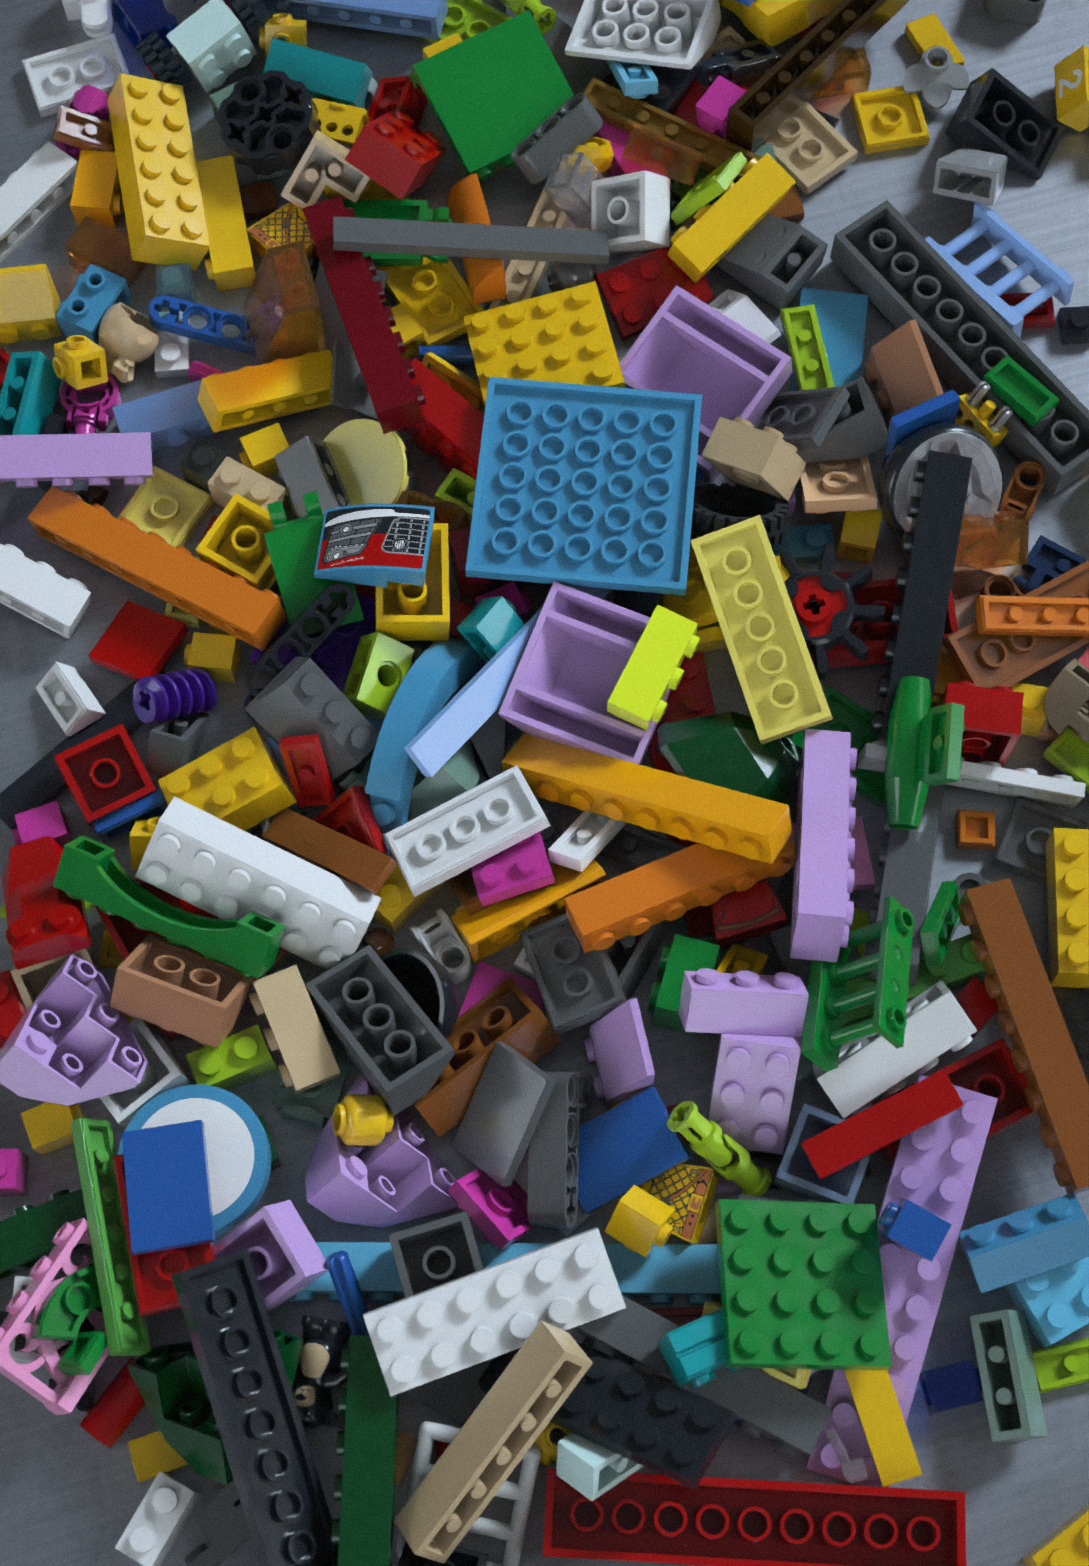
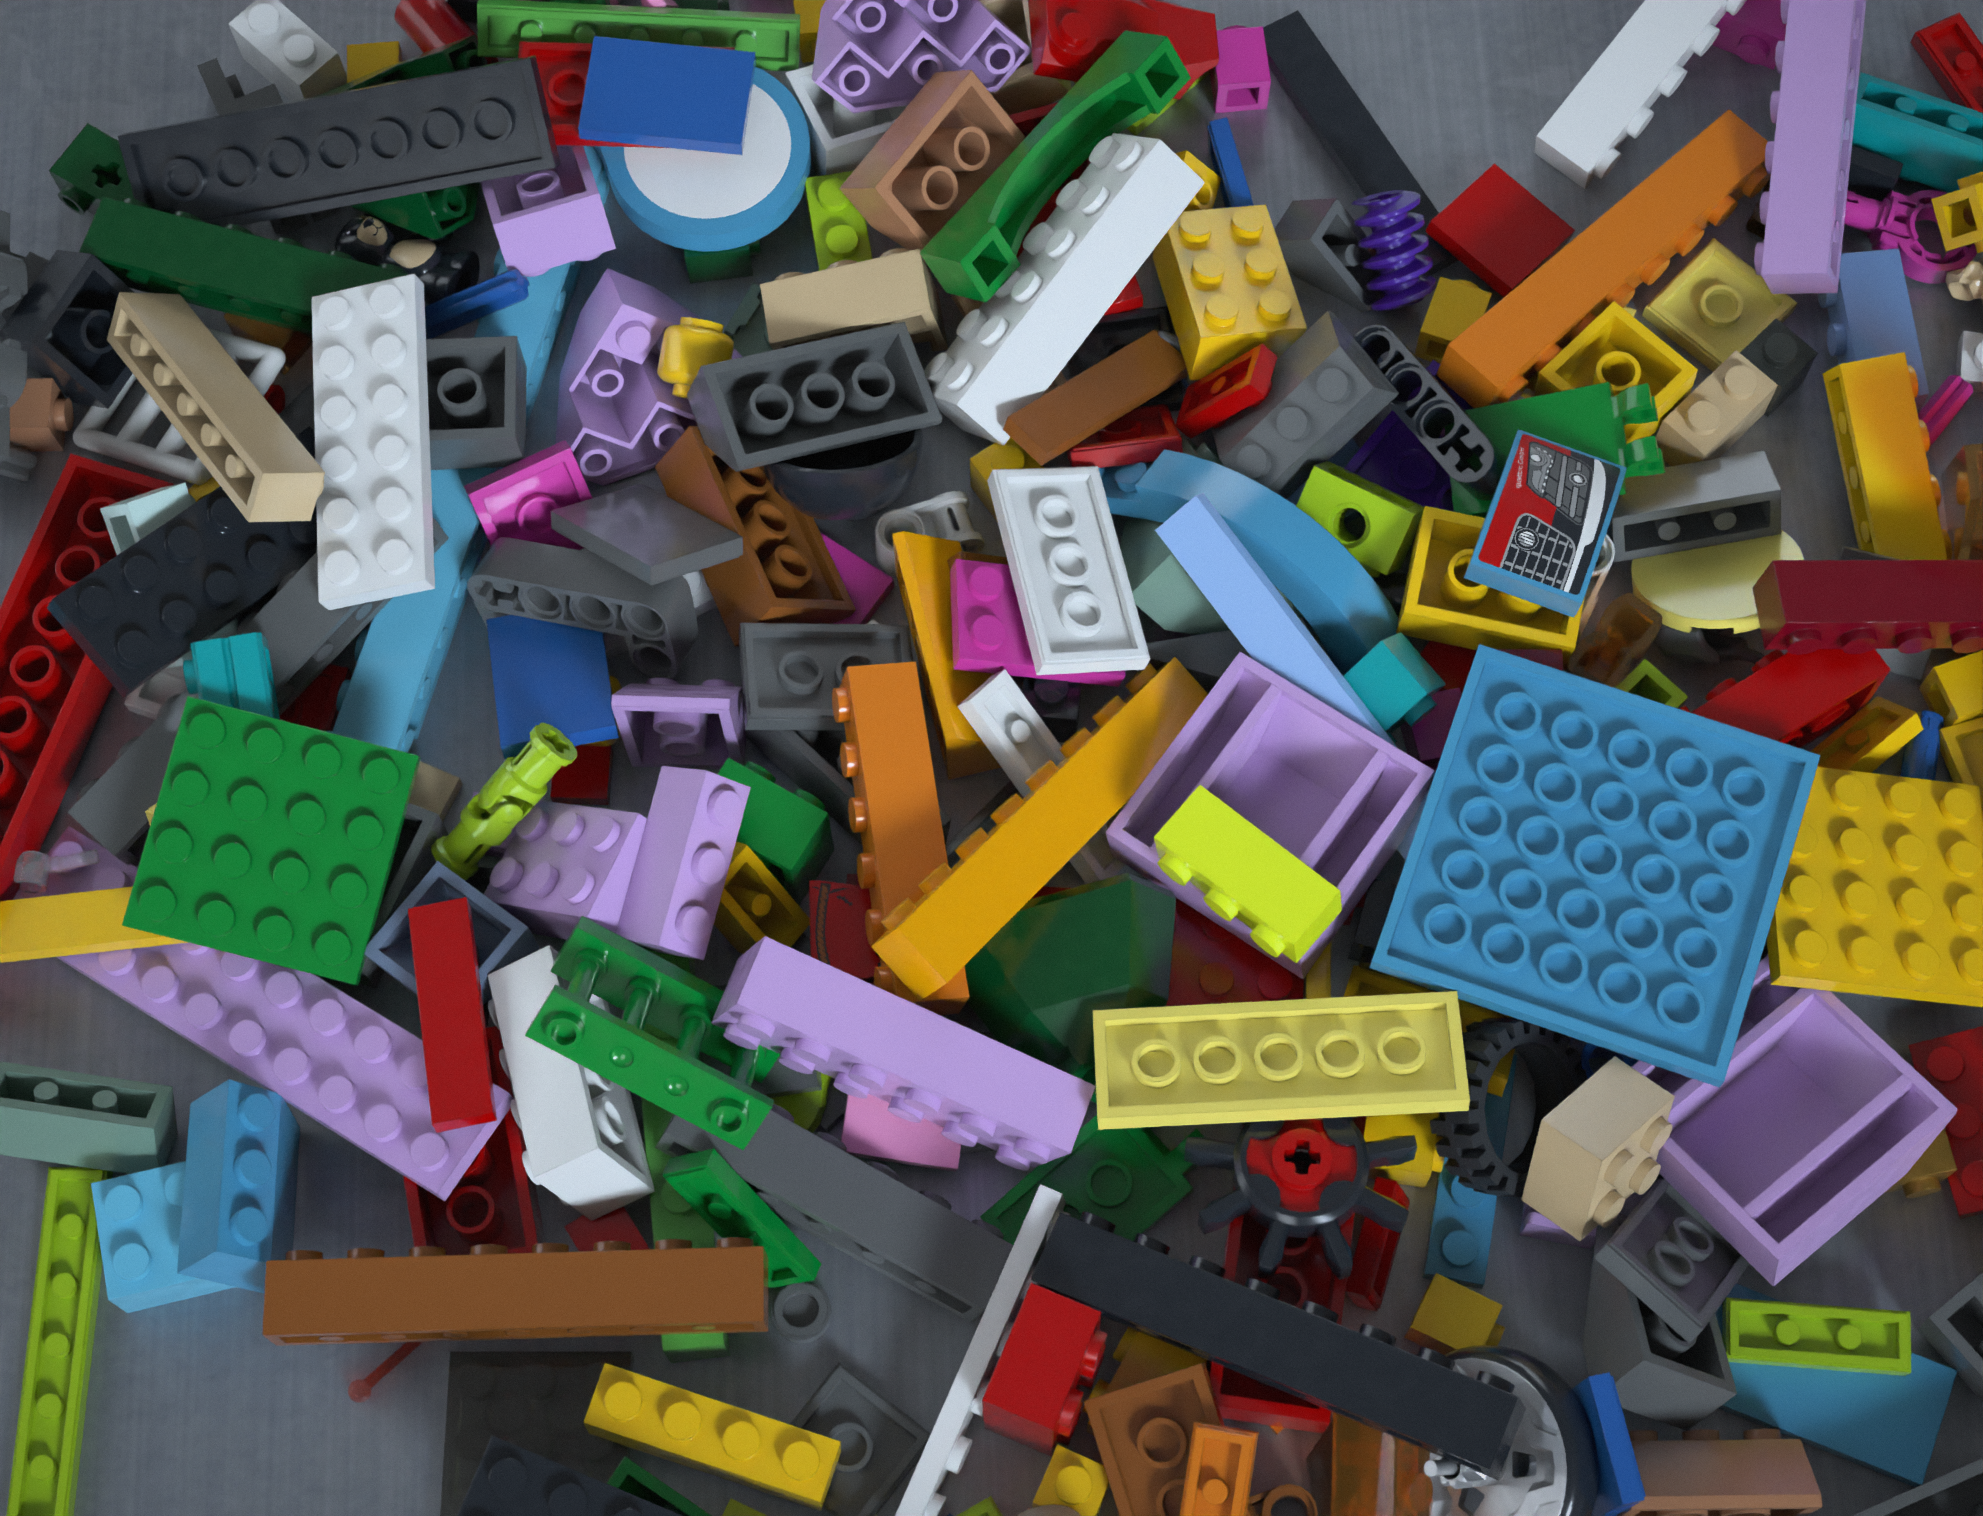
camera: 105 degrees right, 0 degrees up
white slope [35,662,105,736] -> none
red brick [54,723,156,827] -> none
yellow brick [238,423,290,478] -> none
reddish brown hinge [361,927,394,957] -> none
yellow brick [604,1184,675,1257] -> none
torso [639,1164,721,1244] -> none
white slope [708,289,781,344] -> none
light nougat plate [798,454,877,514] -> none
blue brick [878,1198,952,1262] -> none
green plate [884,676,965,830] -> none
clear blue brick [919,1360,983,1415] -> none
orange tile [956,809,995,850] -> none

